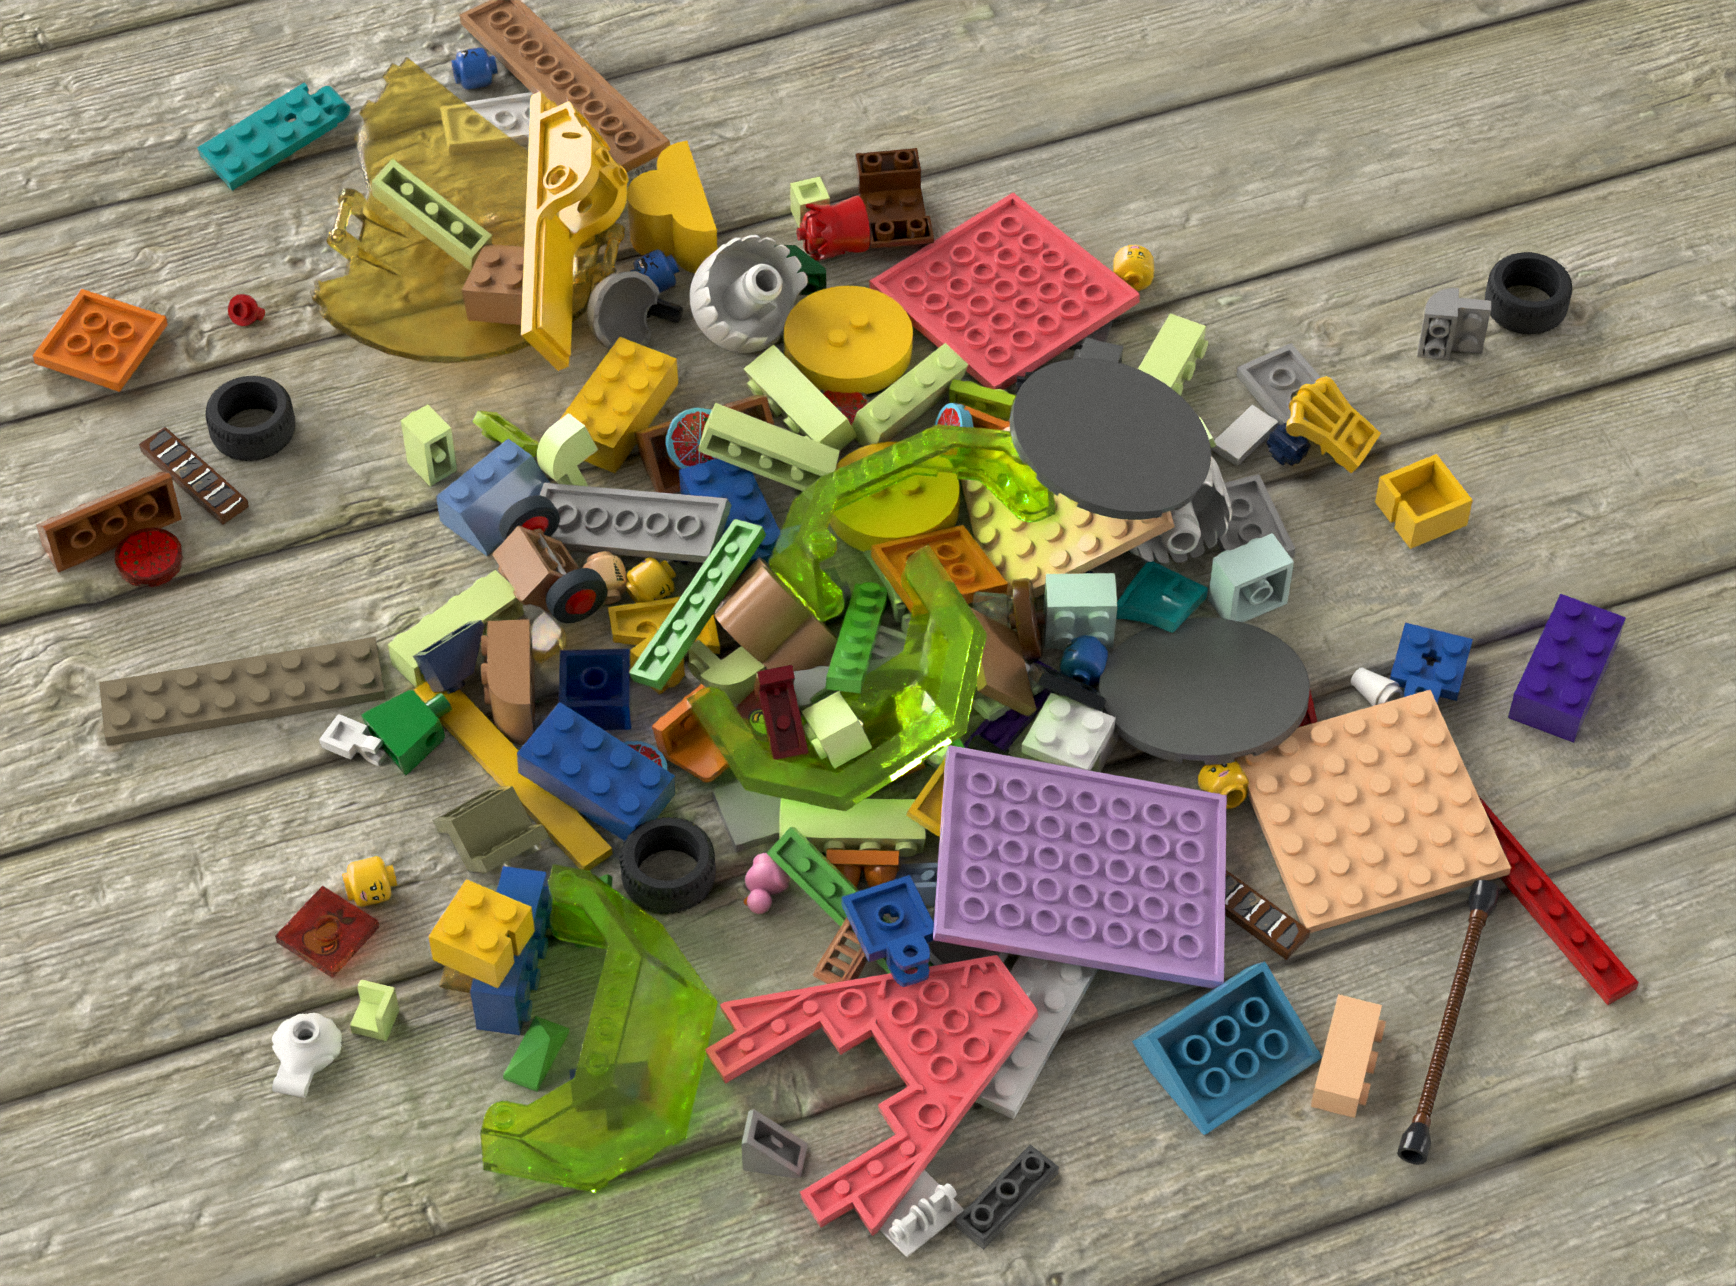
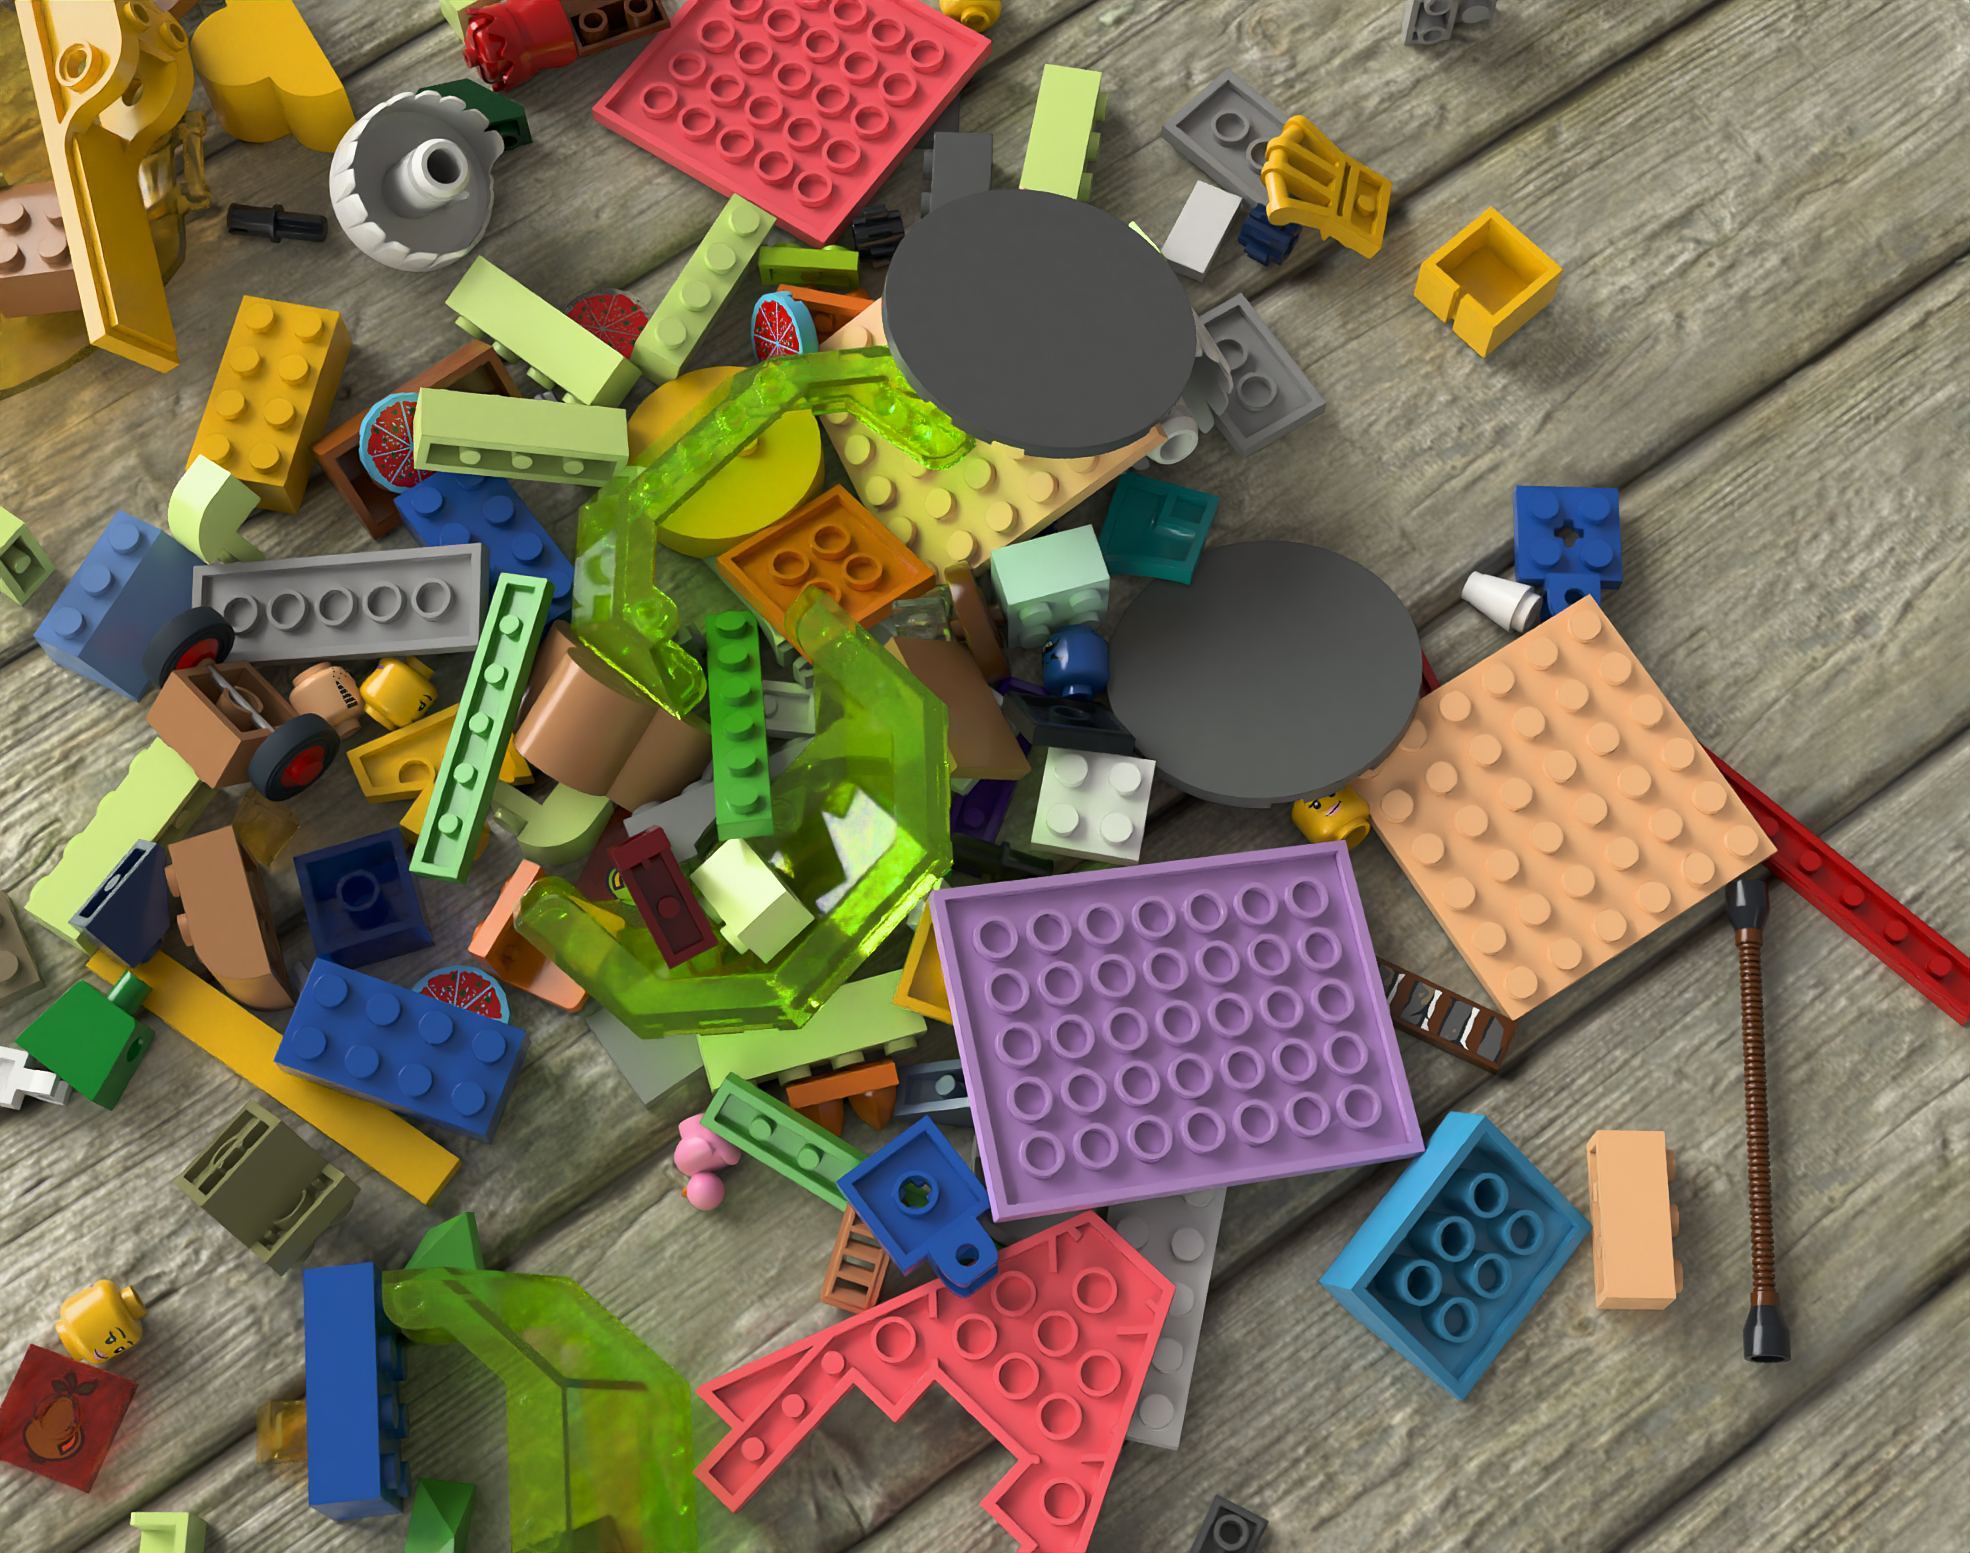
camera: 15 degrees left, 15 degrees up
yellow piece [428,879,535,988] -> none
lime plate [472,410,539,457] -> none
light grey cylinder [587,271,659,349] -> none
black tyre [620,817,716,914] -> none
blue head [630,249,680,294] -> none
yellow brick [784,286,913,396] -> none
light aqua brick [1208,533,1294,622] -> none
dark purple brick [1508,594,1626,743] -> none

